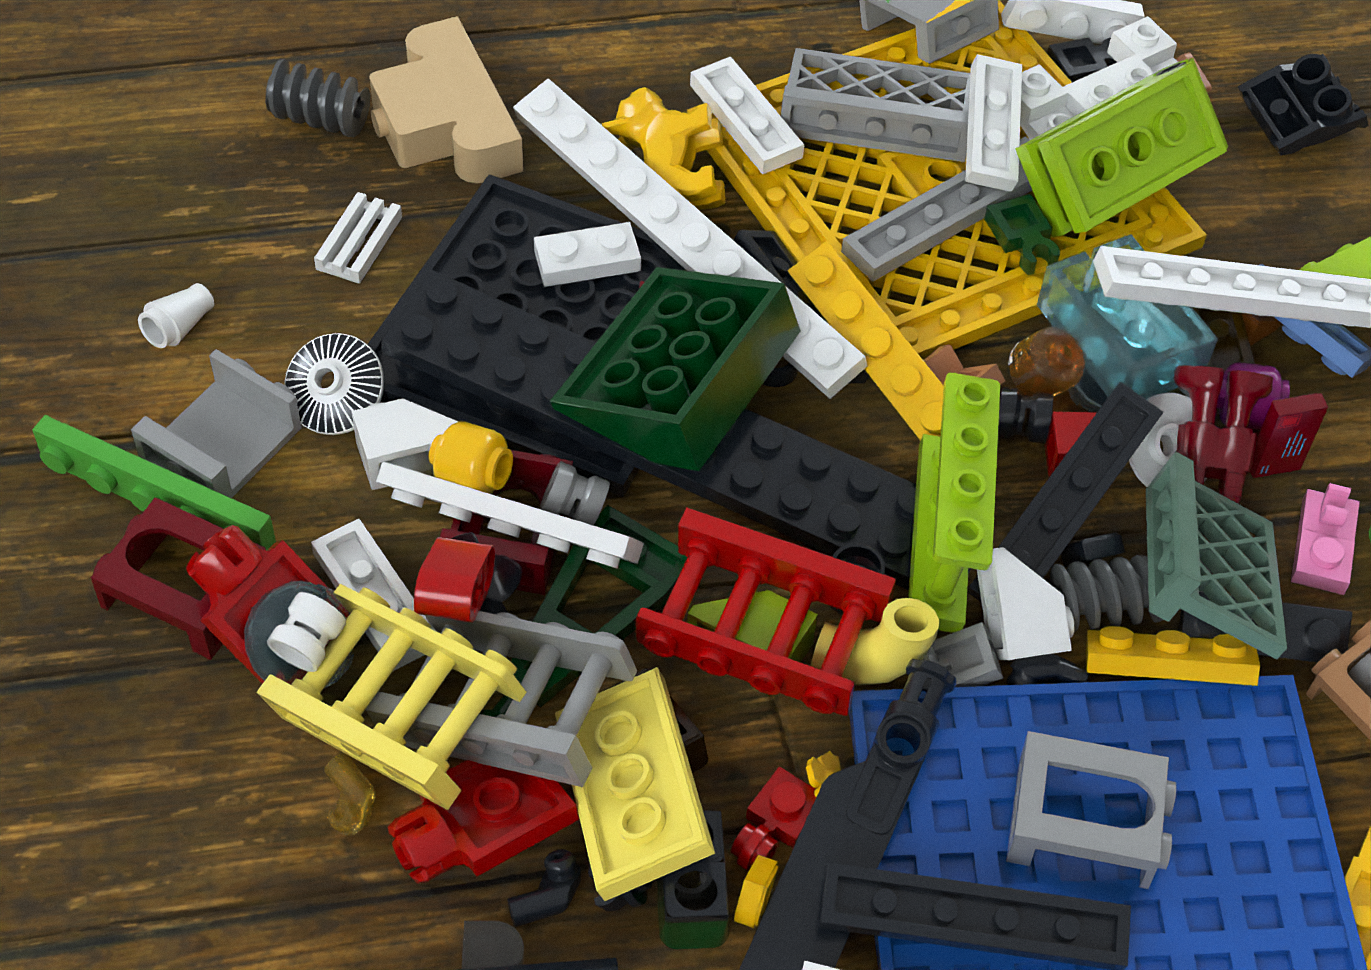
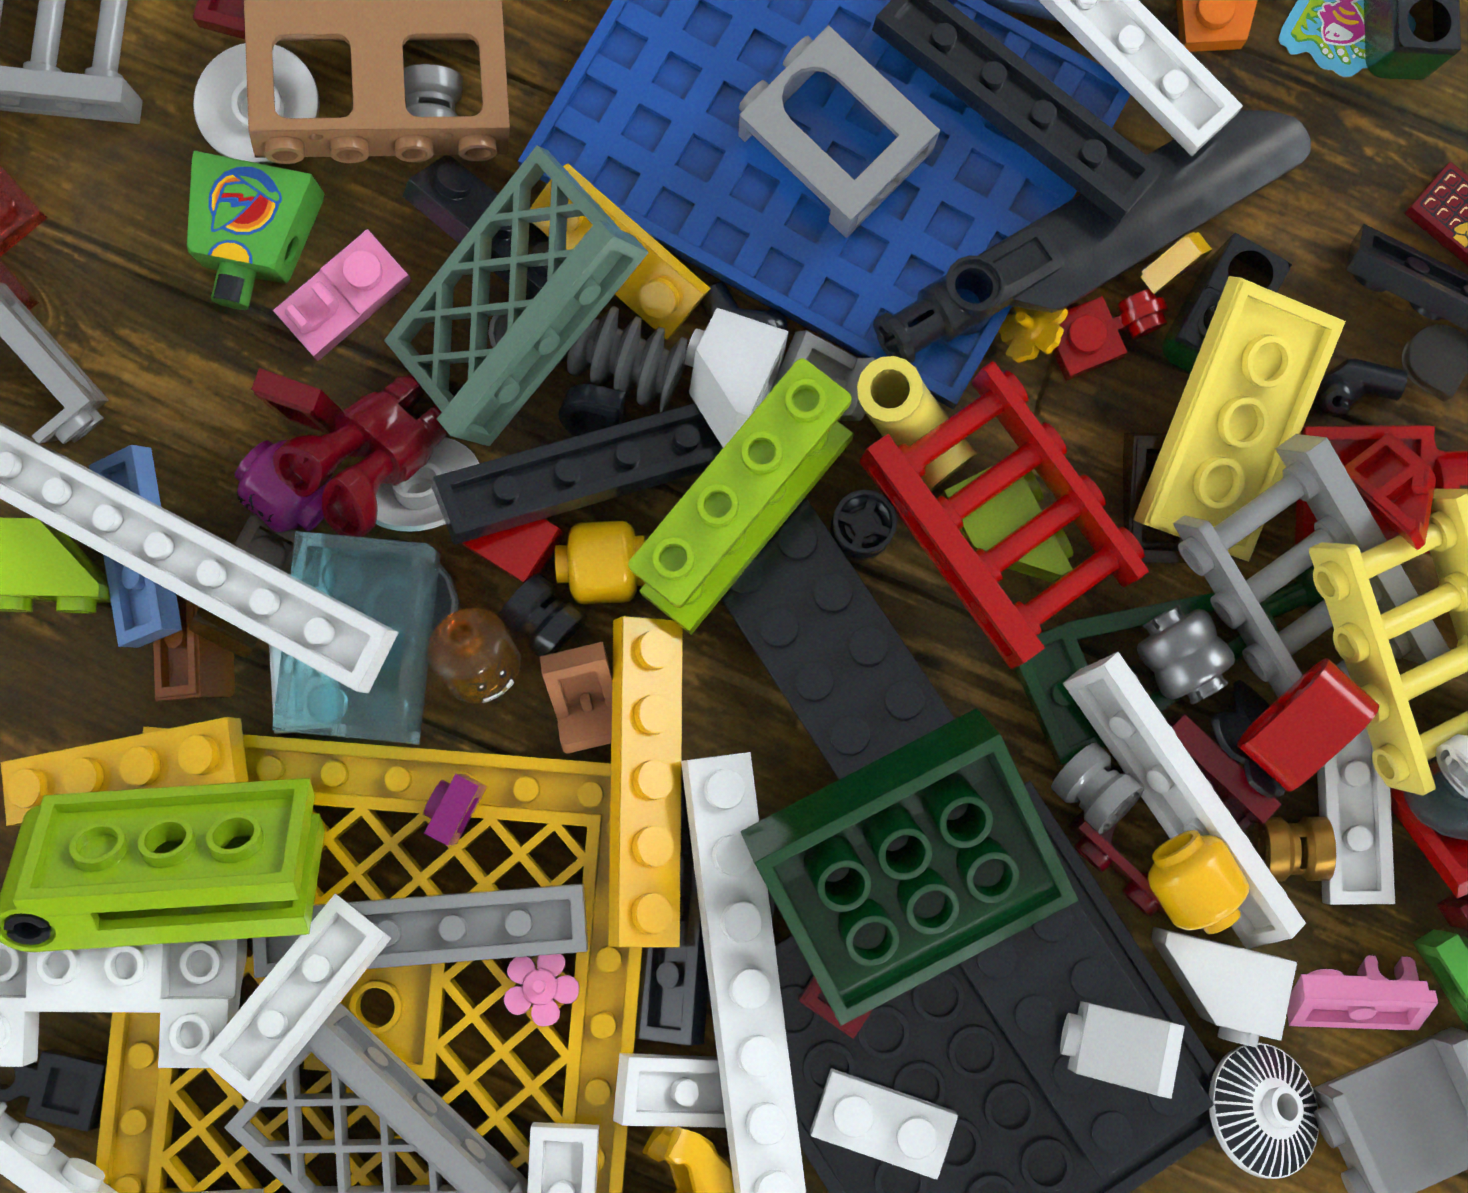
camera: 145 degrees left, 30 degrees up
dark green plate [984,194,1060,275] -> none
none -> yellow plate [1,717,248,826]
none -> magenta plate [423,774,487,846]
none -> bright pink plant [504,954,579,1027]
none -> yellow head [555,521,645,604]
none -> white plate [613,1053,726,1128]
none -> white slope [1060,1001,1185,1099]
none -> flat silver piece [1137,604,1235,704]
none -> pearl gold wheel [1253,817,1337,881]
none -> bright pink plate [1287,955,1438,1030]
none -> red tile [1344,432,1436,550]

